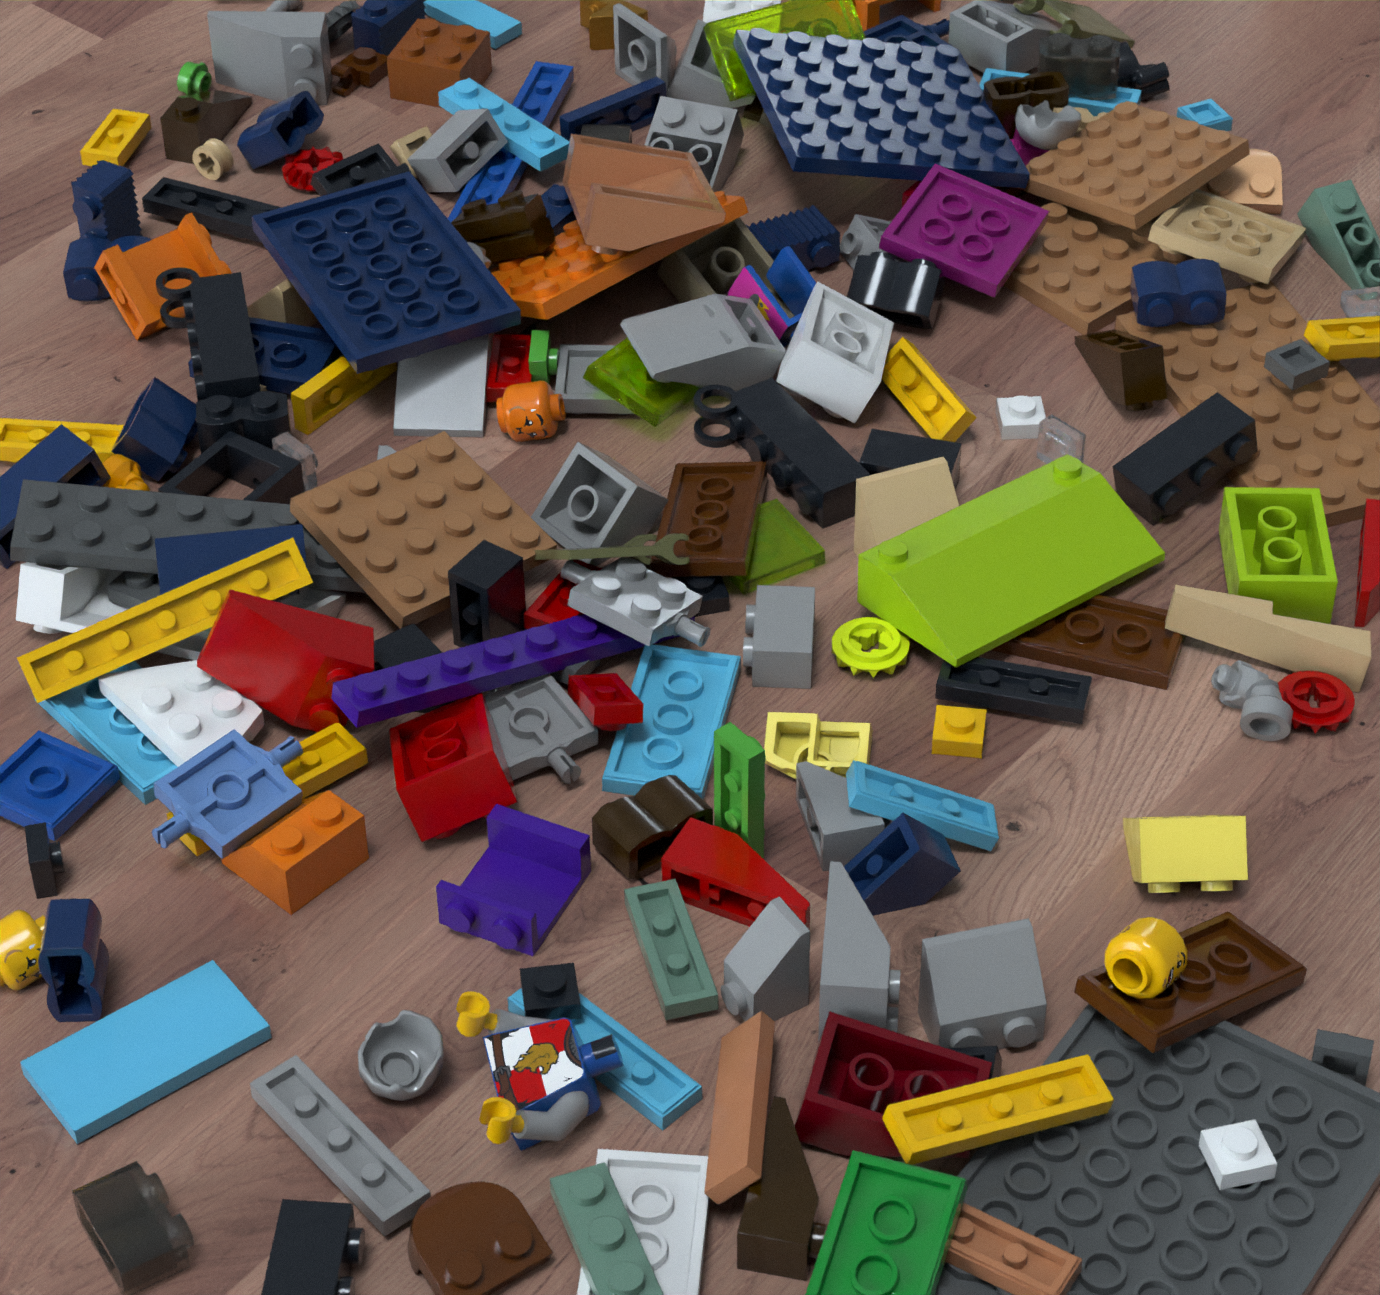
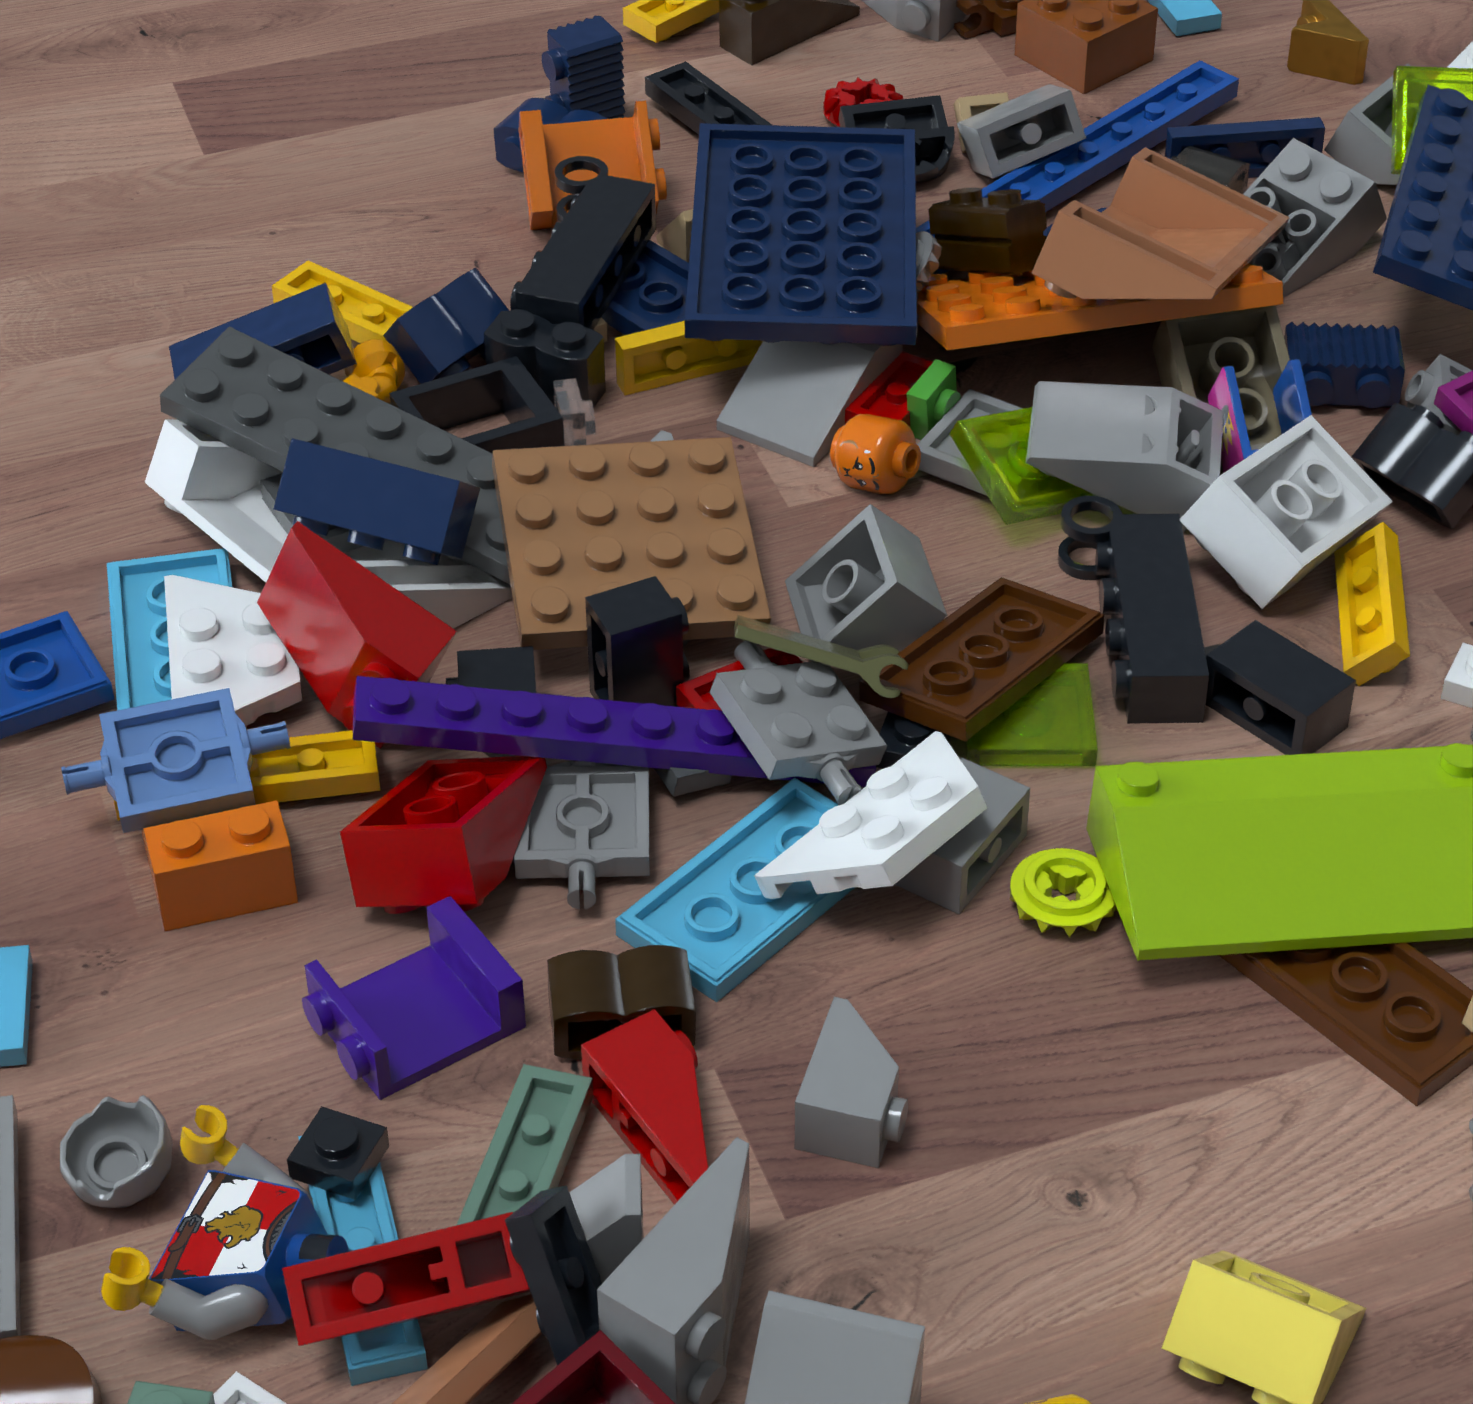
camera: 30 degrees right, 0 degrees up
yellow plate [17,537,313,703] -> none
tan bush [192,138,234,180] -> none
dark blue brick [237,91,324,169] -> none
medium azure plate [438,78,570,172] -> none
red plate [568,673,644,731] -> none
light grey slope [613,3,677,92] -> none
bright green plate [714,722,766,859] -> none
light yellow slope [764,712,873,779] -> none
dark blue slope [844,813,961,916] -> none
medium azure tile [846,760,999,851] -> none
tan slope [854,456,959,557] -> none
yellow plate [931,705,987,758] -> none
black plate [935,657,1092,724] -> none
none -> red slope [282,1212,530,1346]
none -> black plate [505,1185,602,1365]
none -> white wing [754,731,987,899]

